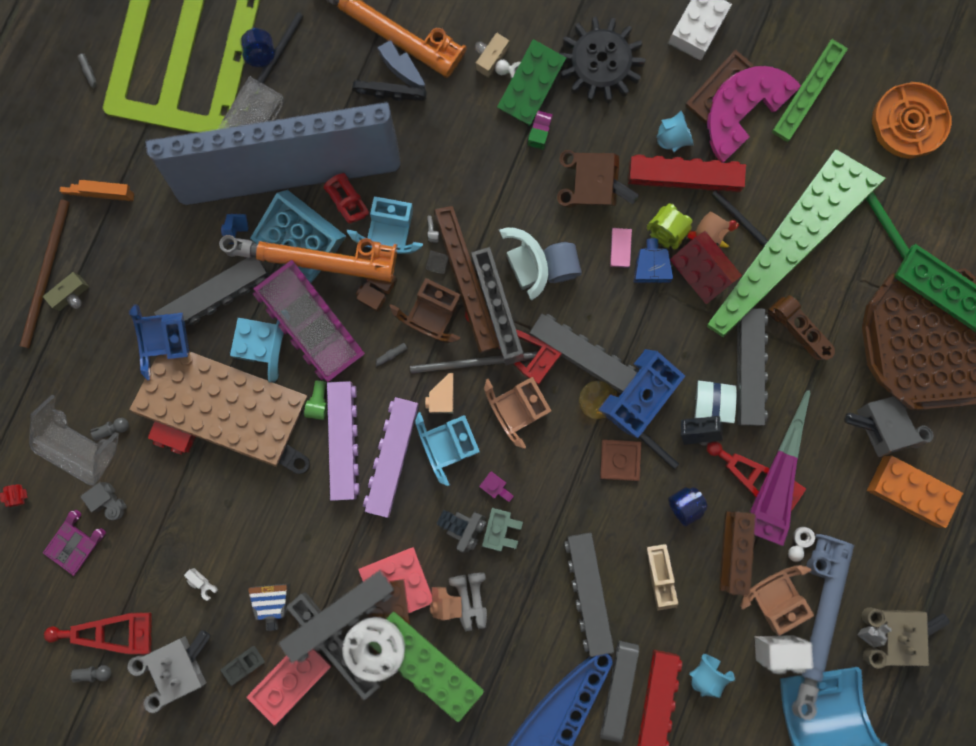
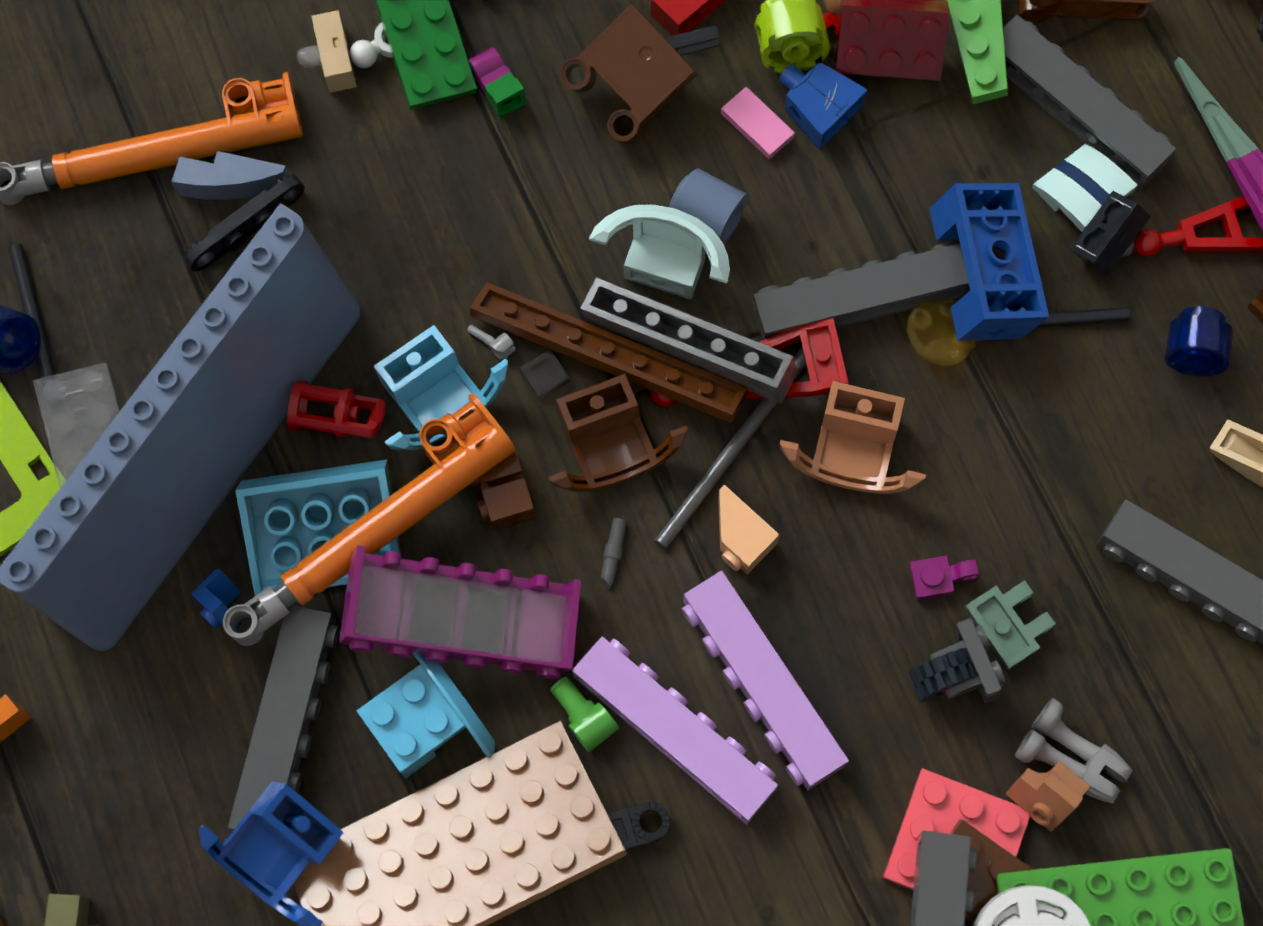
camera: 45 degrees left, 10 degrees down
medium azure piece [415,412,480,486] -> none
copper tile [600,440,641,481] -> none

